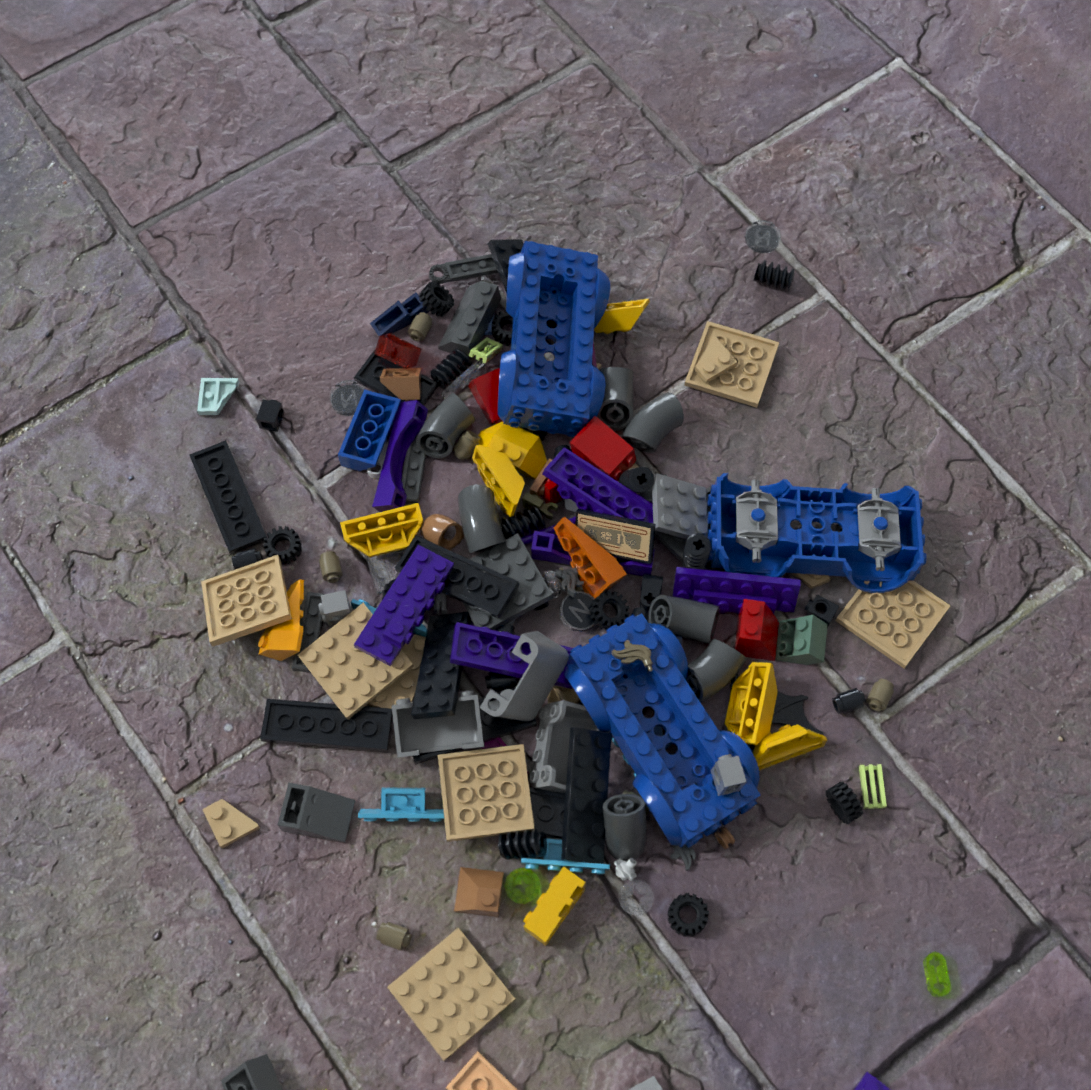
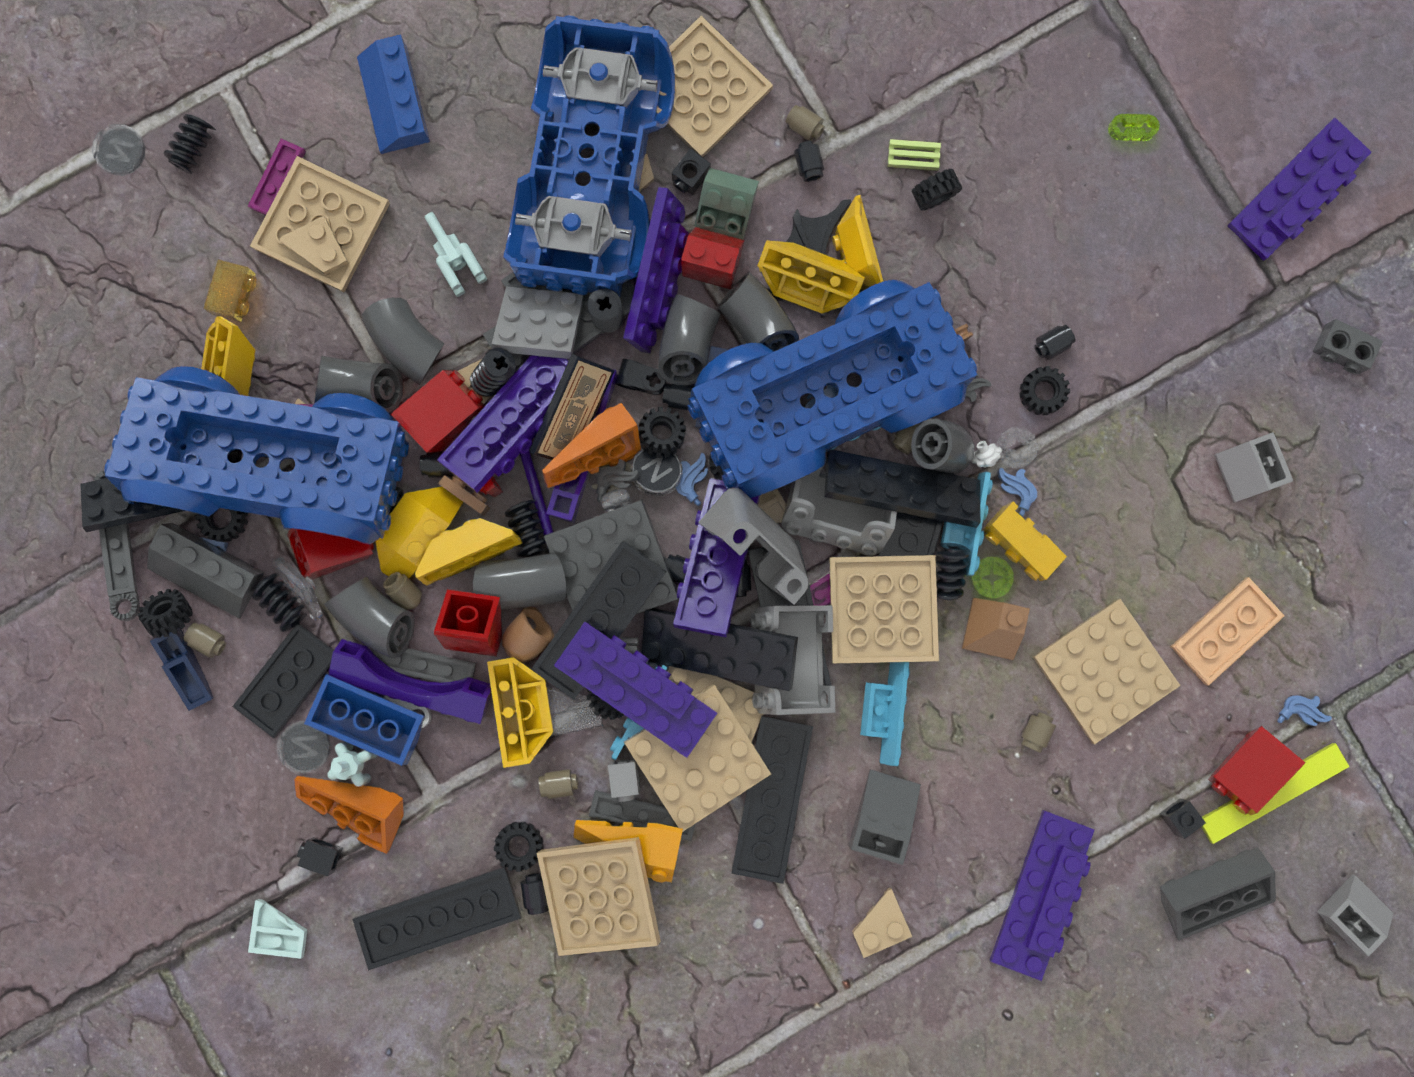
camera: 85 degrees left, 20 degrees up
clear red brick [374,333,422,369] -> none
medium nougat slope [380,368,421,401] -> none
yellowish green tile [469,338,503,364] -> none
olive plate [522,492,558,519] -> none
dark tan piece [612,640,653,672] -> none
light grey brick [711,754,747,796] -> none
none -> clear yellow brick [203,259,256,322]
none -> magenta tile [248,138,306,216]
none -> orange wedge [294,776,404,854]
none -> light aqua plant [327,742,378,787]
none -> blue slope [357,34,430,154]
none -> light aqua plant [424,212,487,297]
none -> red slope [434,589,502,657]
none -> medium blue piece [676,453,708,506]
none -> dark purple plate [990,810,1094,981]
none -> medium blue piece [997,468,1037,517]
none -> black brick [1035,325,1076,360]
none -> black brick [1159,798,1206,839]

